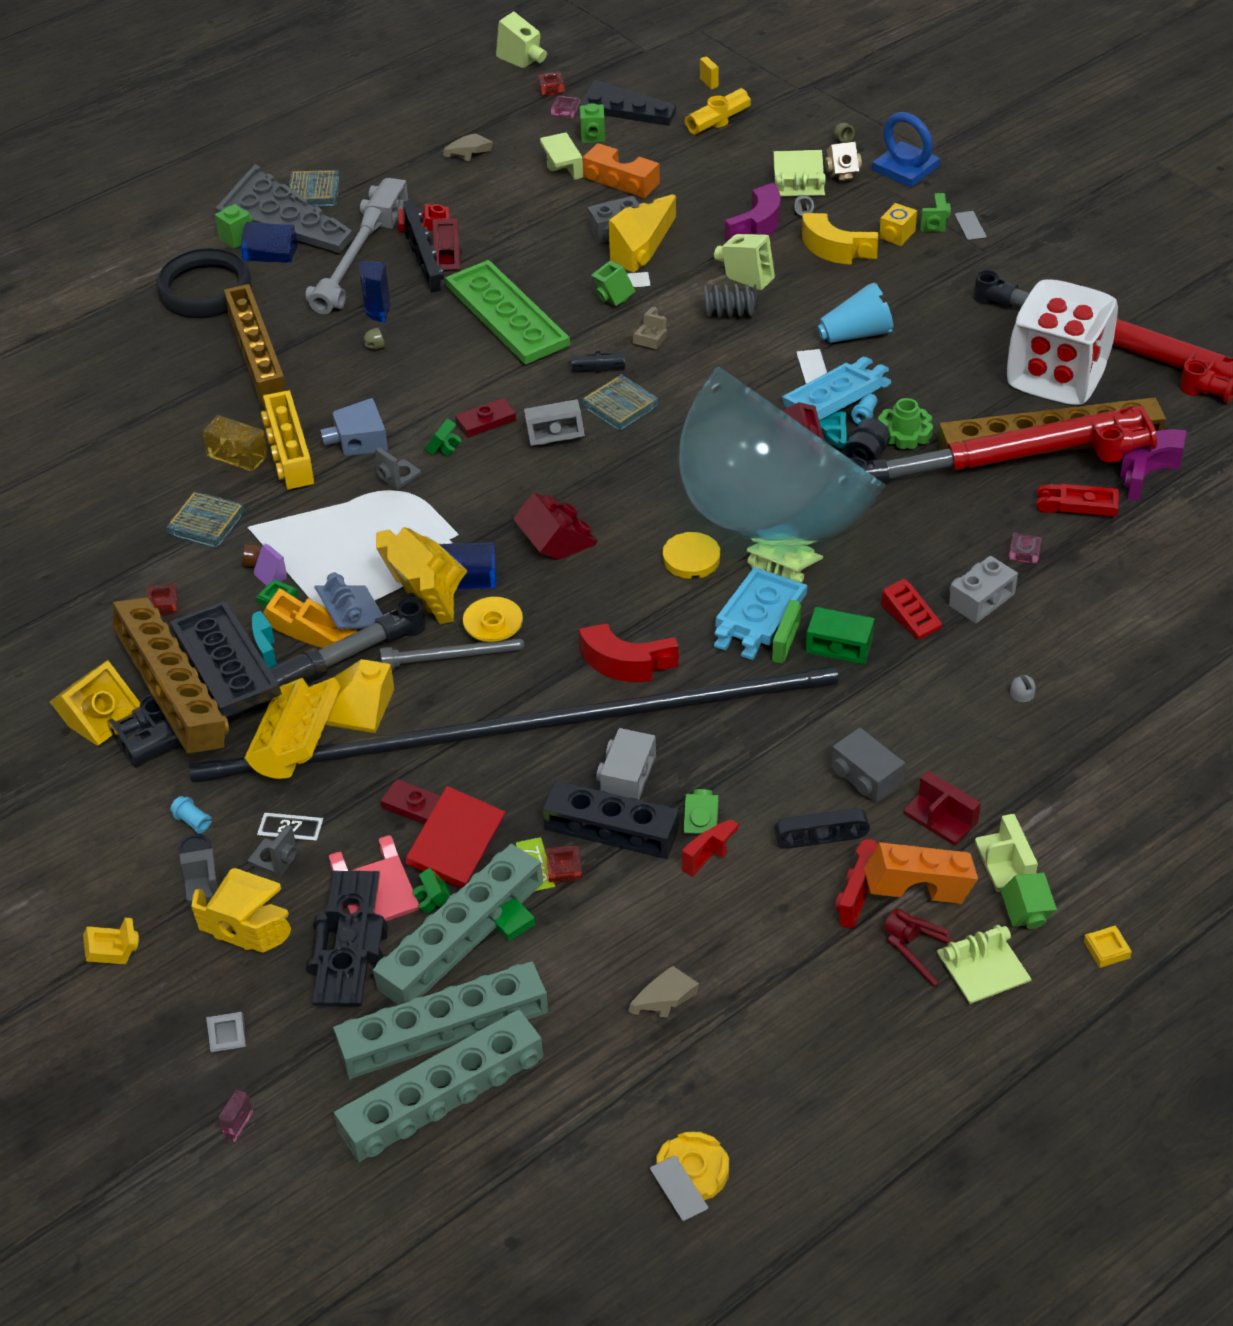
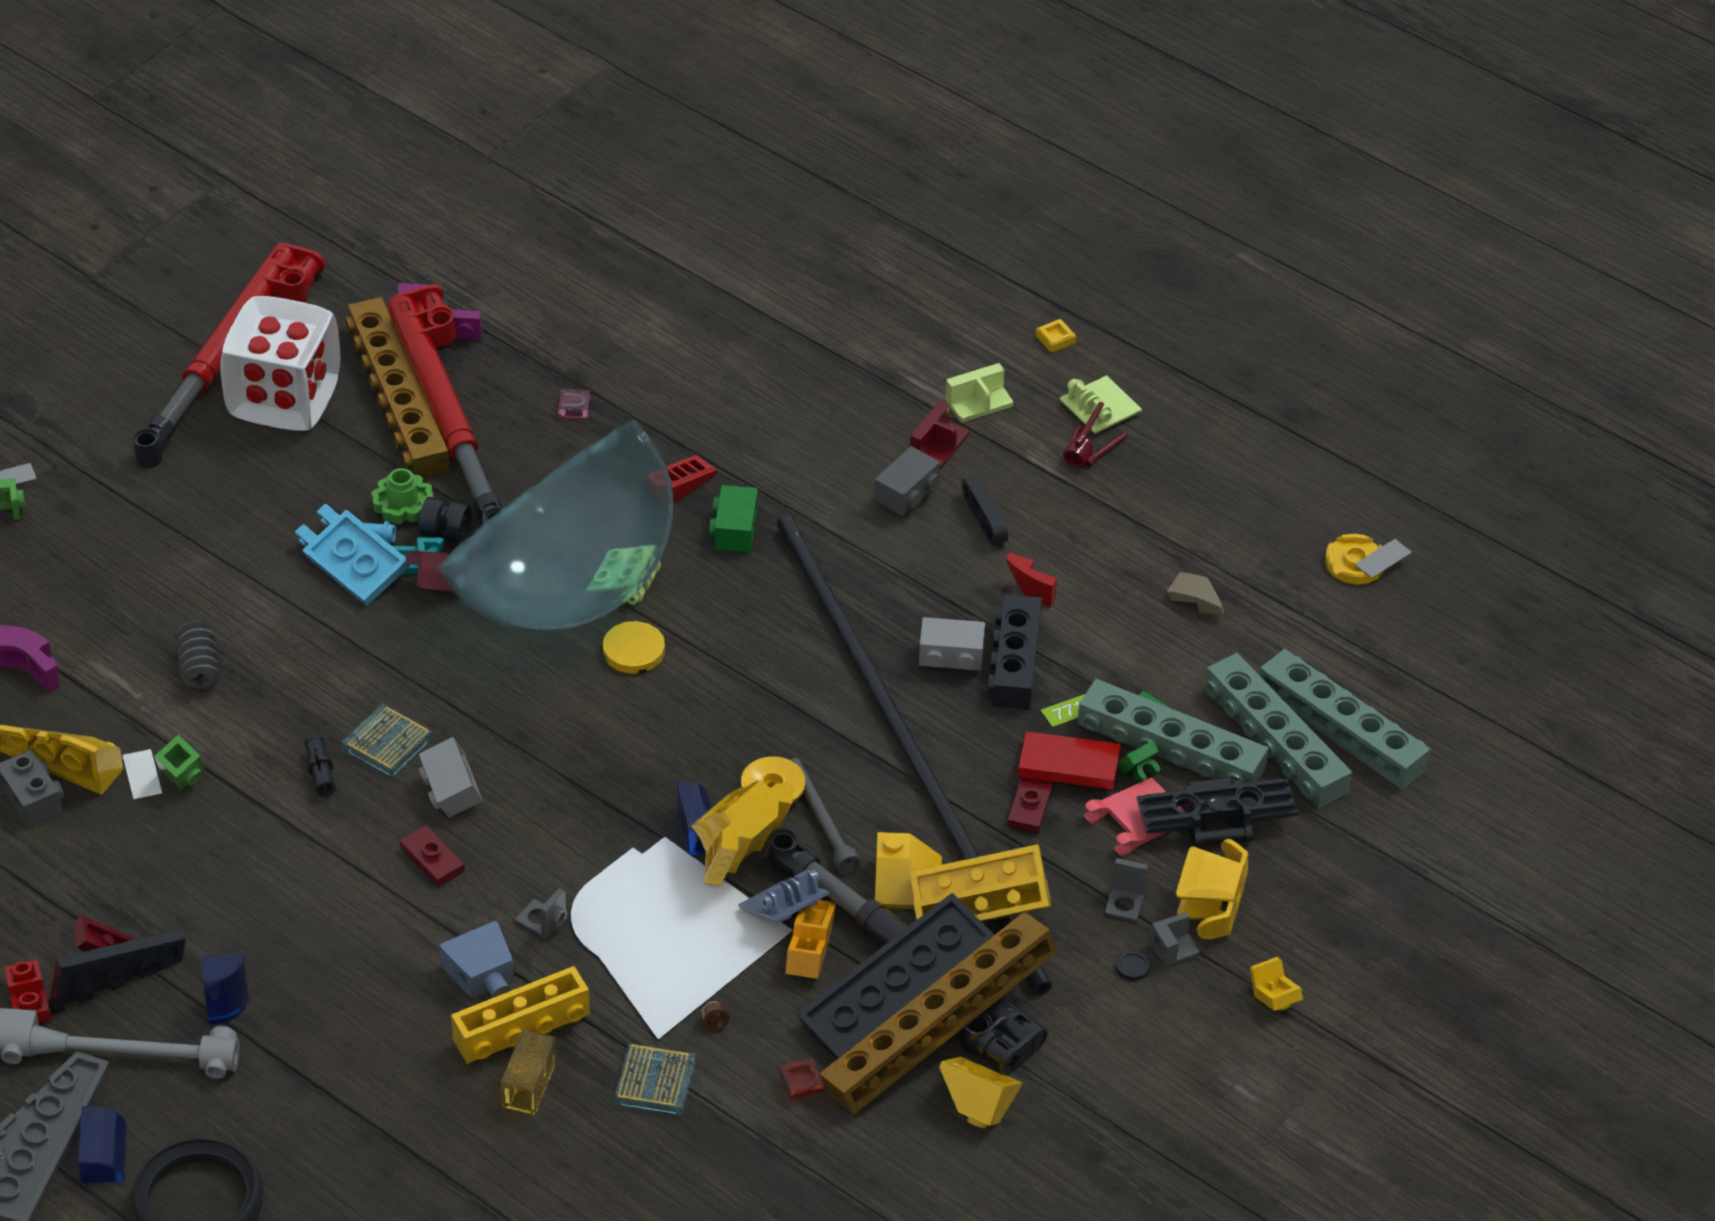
camera: 105 degrees left, 0 degrees up
medium azure pin [170,796,212,834] -> none
light grey slope [206,1012,246,1052] -> none
bright green brick [215,204,254,249] -> none
clear pink tile [219,1089,253,1142] -> none
pearl gold brick [224,284,286,407] -> none
teal slope [252,611,277,668] -> none
medium lavender slope [254,543,287,586] -> none
green tile [256,579,298,607] -> none
sticker [257,813,323,841] -> none
olive hinge [364,327,385,350] -> none
green tile [424,418,462,457] -> none
bright green plate [445,260,570,365] -> none
dark red slope [513,492,598,560] -> none
clear red plate [546,845,582,882] -> none
red arch [578,623,679,682] -> none
dark tan slope [633,307,667,349] -> none
bright green bracket [684,789,719,835] -> none
yellowish green torso [714,234,775,290] -> none
medium azure tile [714,567,807,660] -> none
bright green tile [772,600,801,664] -> none
white sticker [797,349,827,383] -> none
yellow arch [802,213,878,265] -> none
medium azure cone [817,282,894,343] -> none
red hinge [835,839,878,929] -> none
orange arch [864,842,978,904] -> none
yellow brick [879,203,917,246] -> none
light grey brick [949,555,1018,623] -> none
bright green brick [1001,873,1057,929] -> none
light grey hinge [1010,675,1036,702] -> none
red hinge [1036,484,1119,517] -> none

